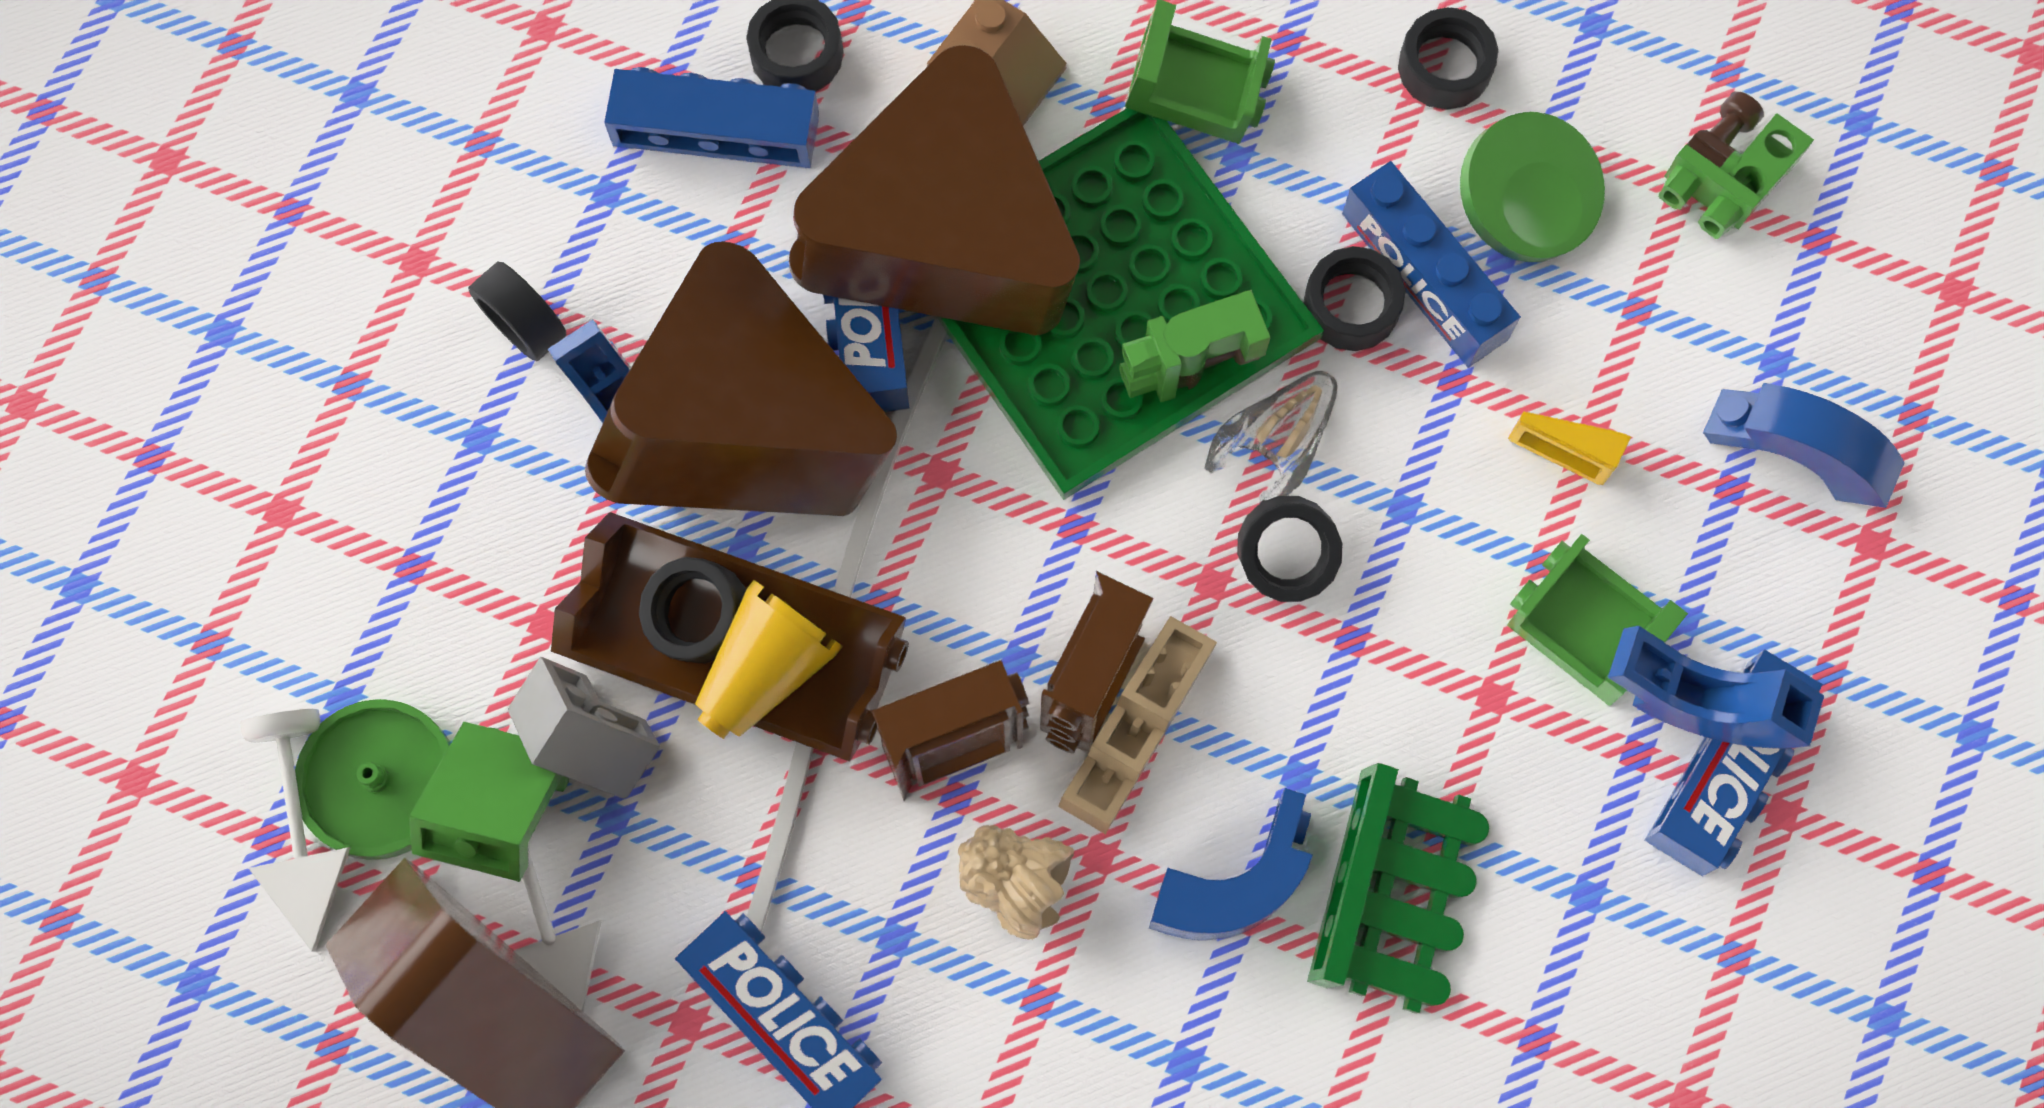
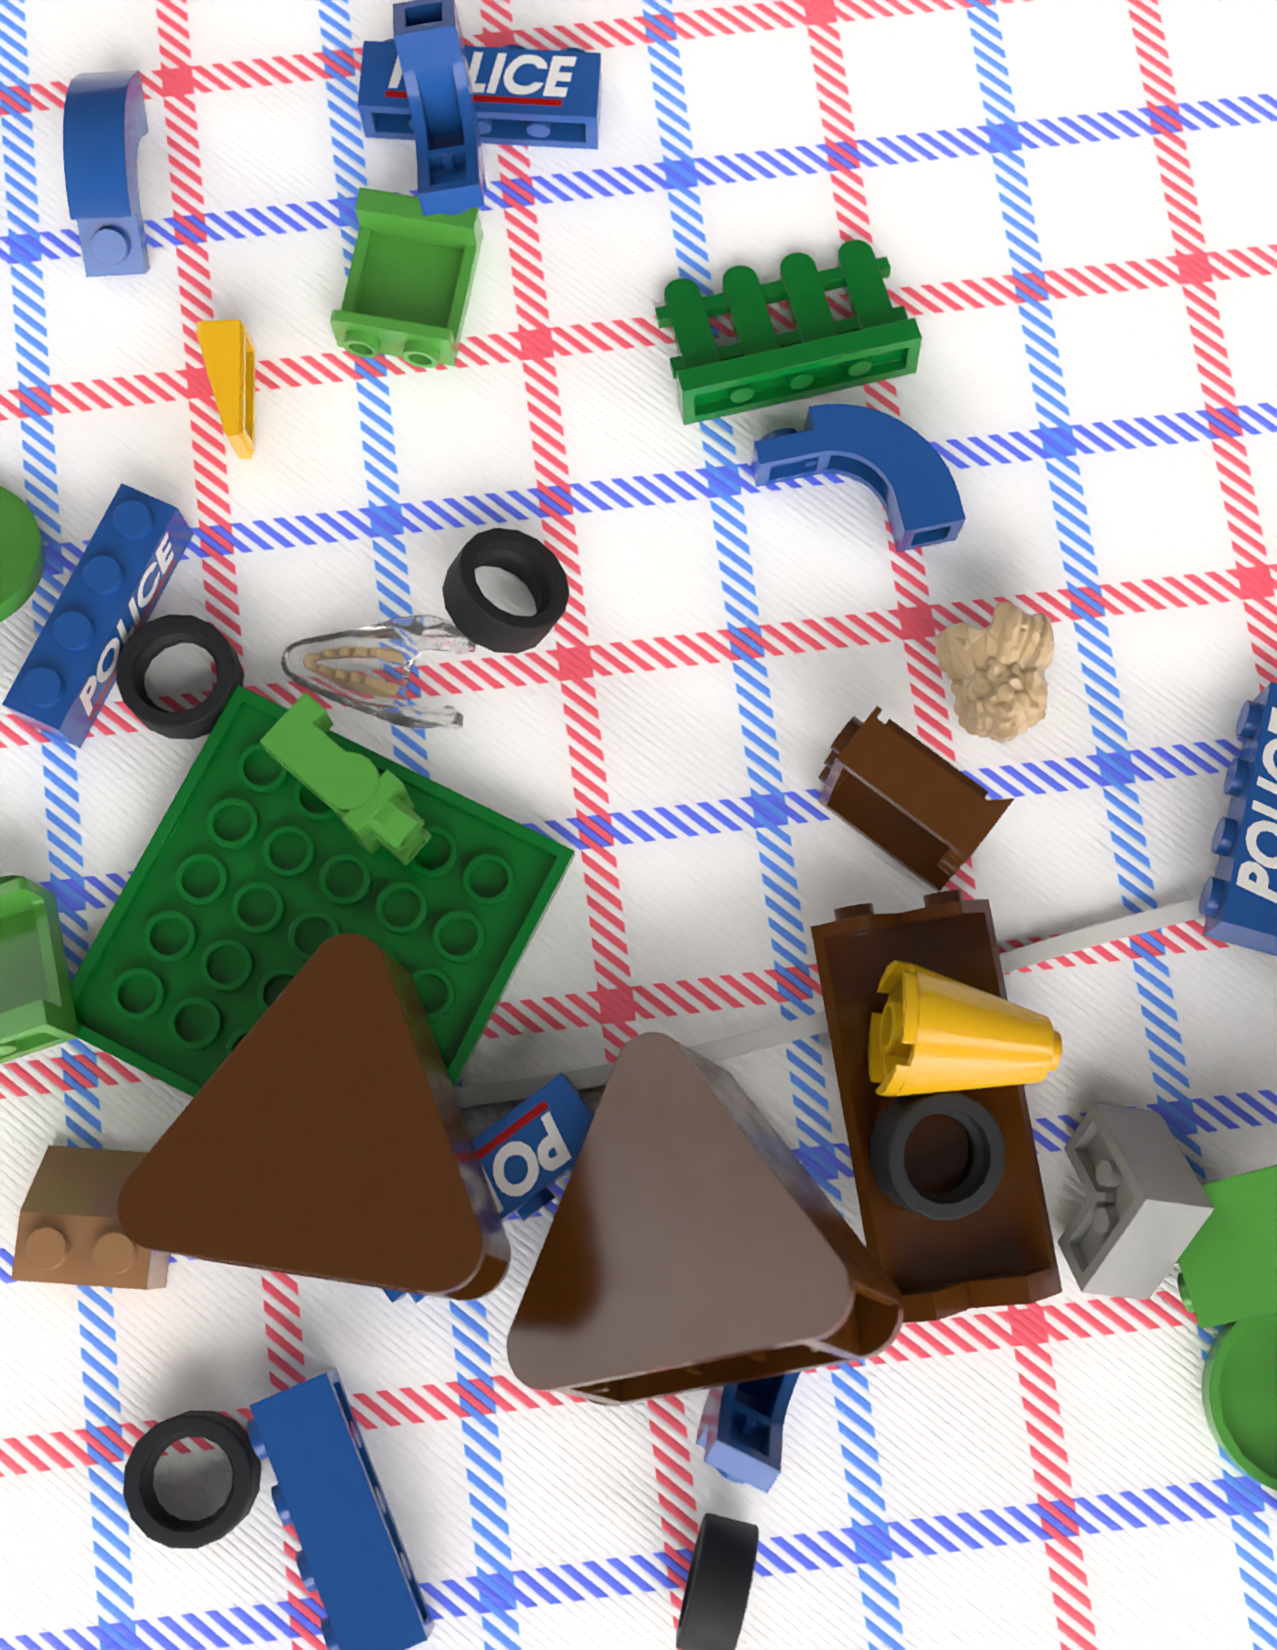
camera: 120 degrees left, 5 degrees up
reddish brown window [1040,571,1154,754] -> none
tan slope [1058,616,1217,834] -> none

